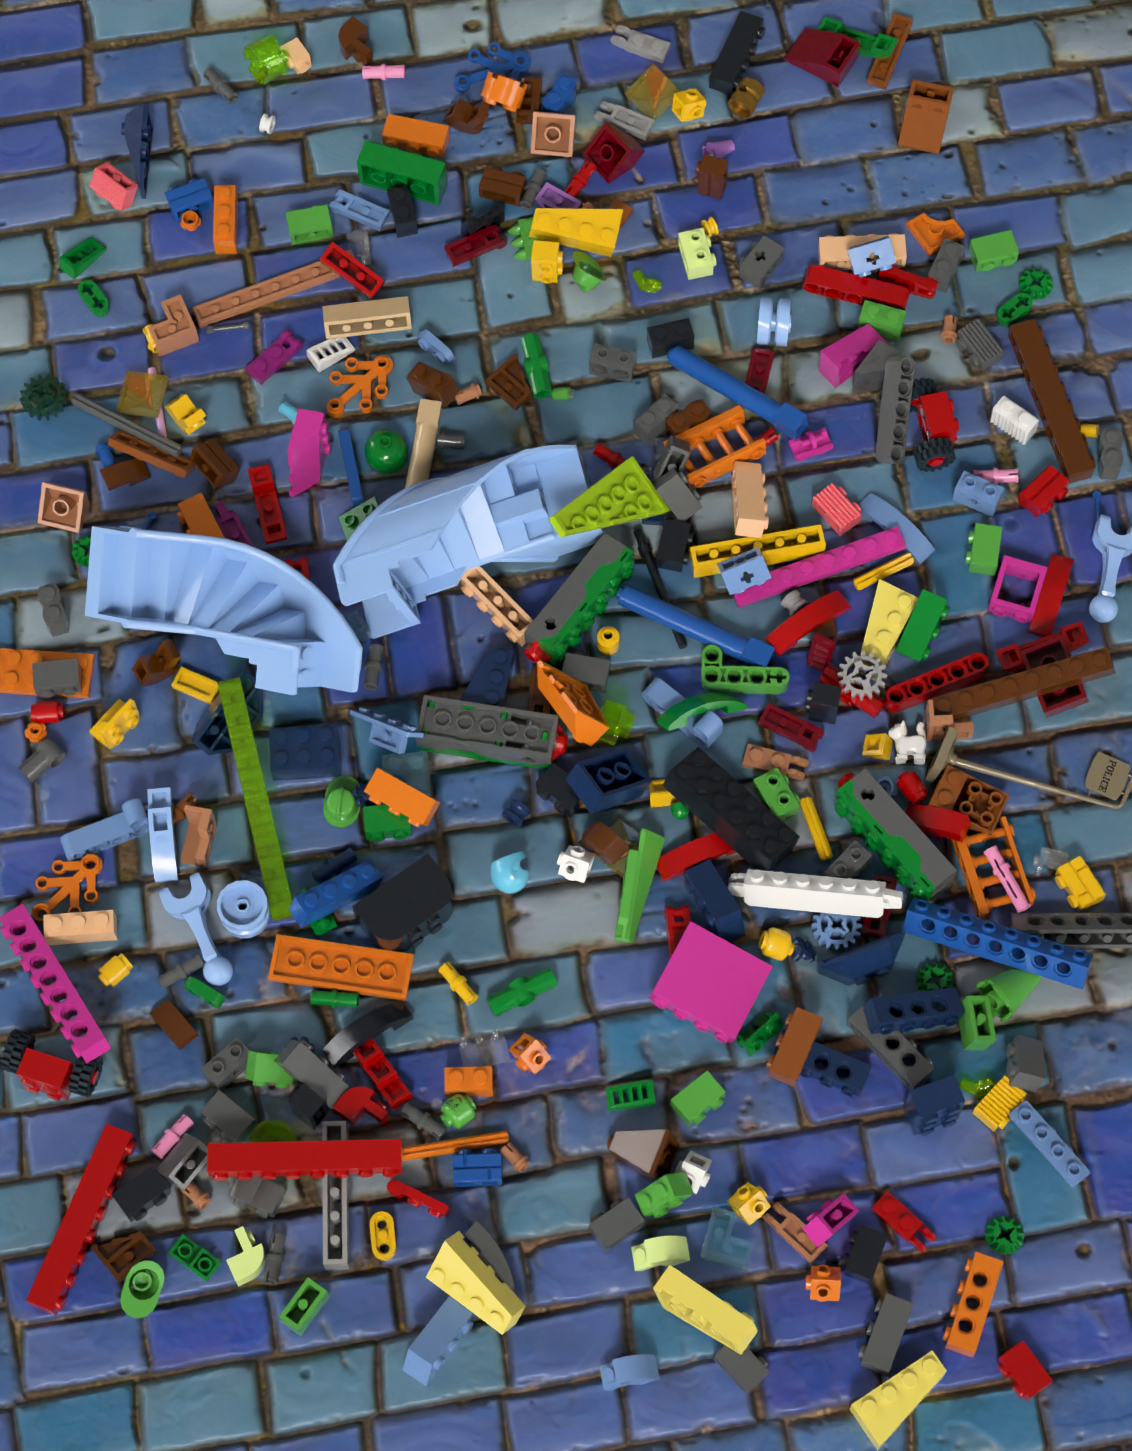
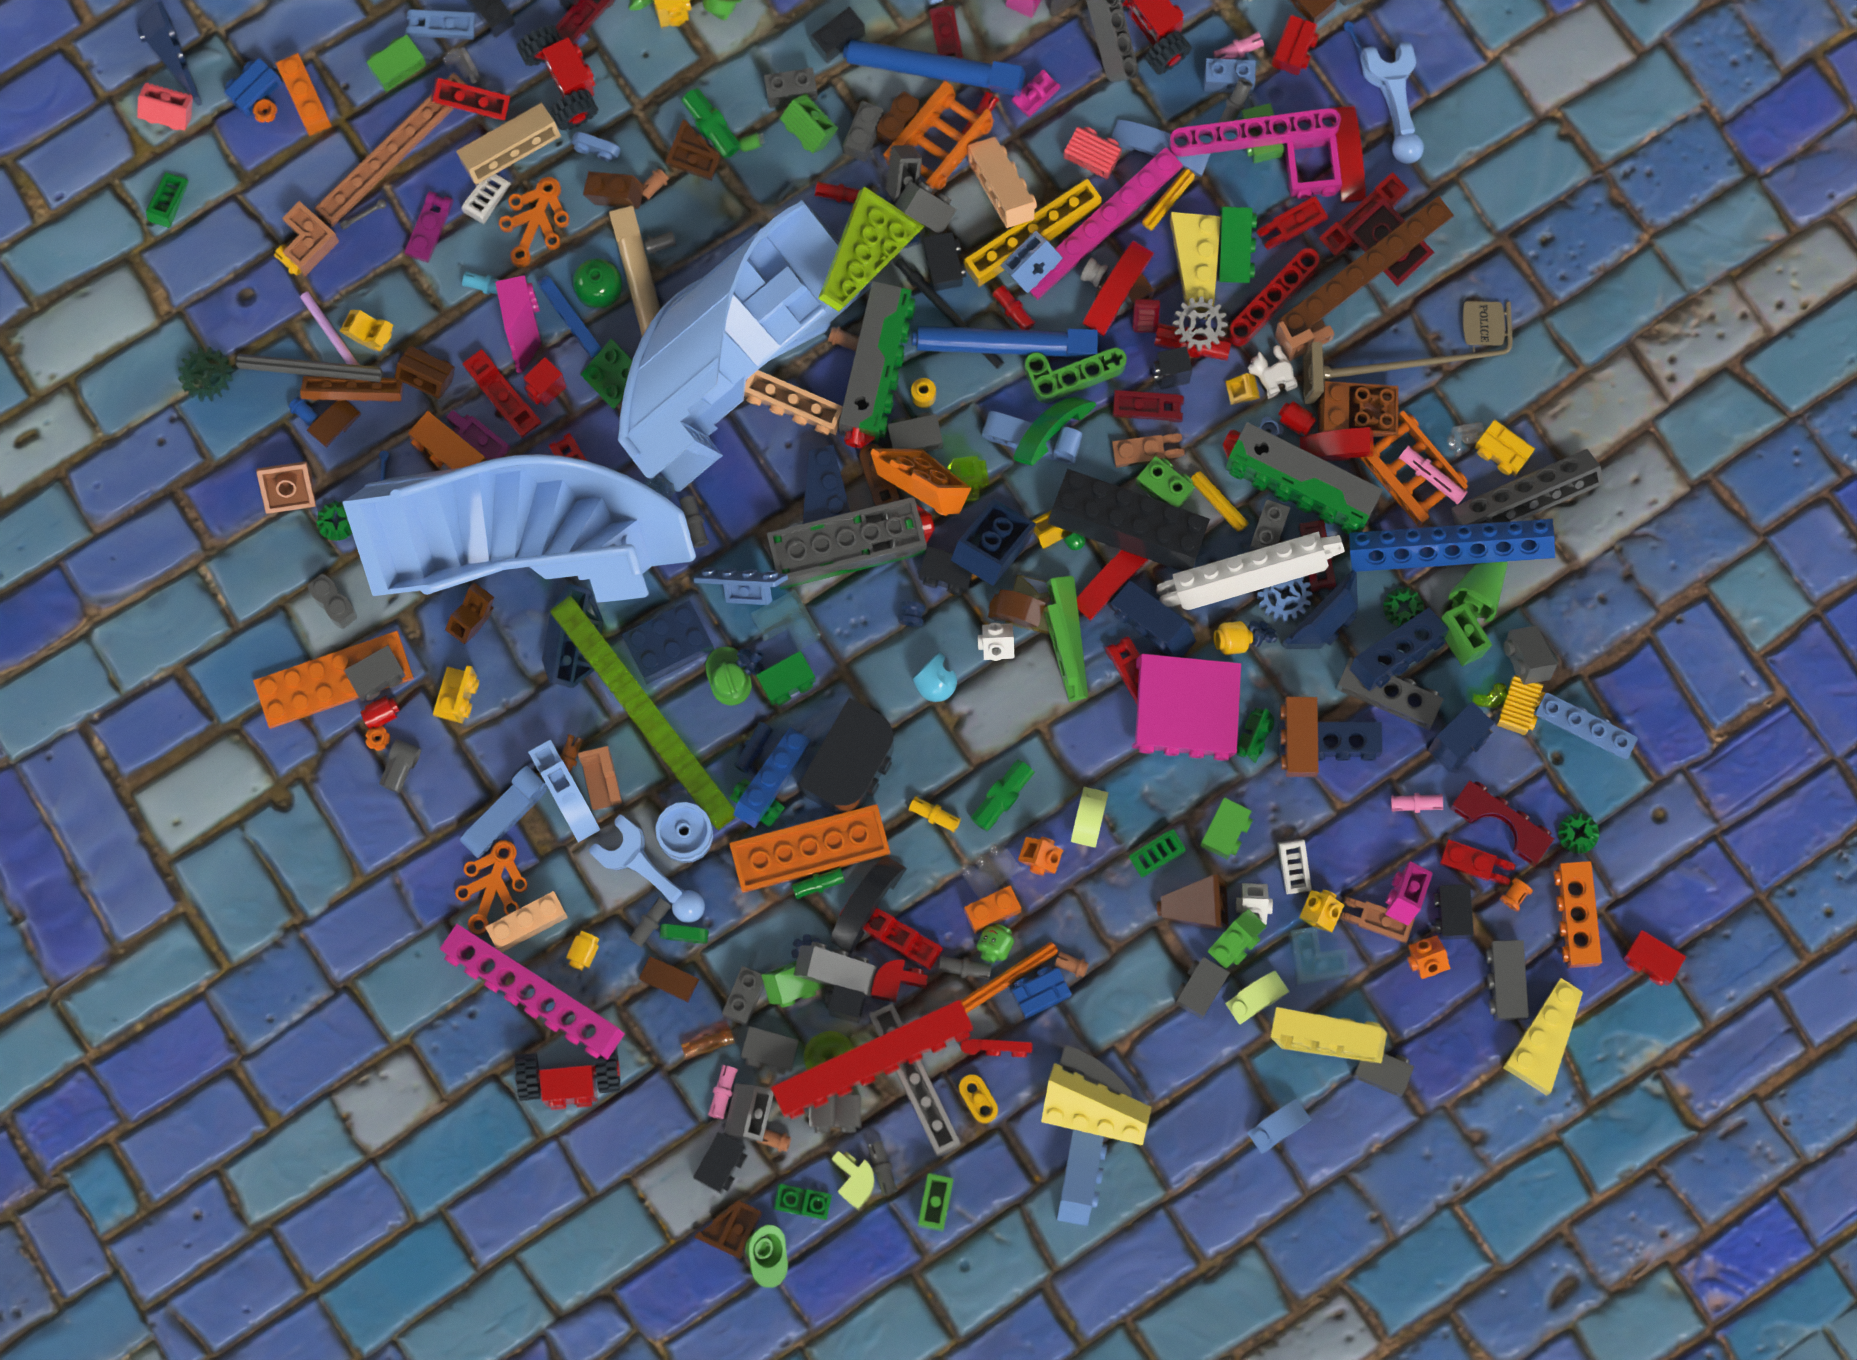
camera: 25 degrees left, 10 degrees up
red brick [26,1124,137,1316] -> none
green beam [78,280,110,317] -> none
clear yellow tile [116,371,169,418] -> none
yellow tile [171,666,222,705] -> none
orange brick [364,768,441,828] -> none
none -> brick [516,25,599,131]
none -> red brick [523,357,567,408]
none -> clear orange pin [681,1027,735,1060]
none -> bright green brick [780,94,838,154]
none -> nougat pin [828,326,859,352]
none -> red pin [992,285,1035,330]
none -> yellowish green brick [1071,787,1108,848]
none -> dark pink beam [1169,108,1340,157]
none -> dark grey pin [1219,78,1253,123]
none -> red hinge [1257,196,1328,250]
none -> white slope [1277,839,1312,894]
none -> bright pink pin [1391,793,1443,813]
none -> dark red arch [1450,780,1555,867]
none -> orange bush [1500,878,1533,912]

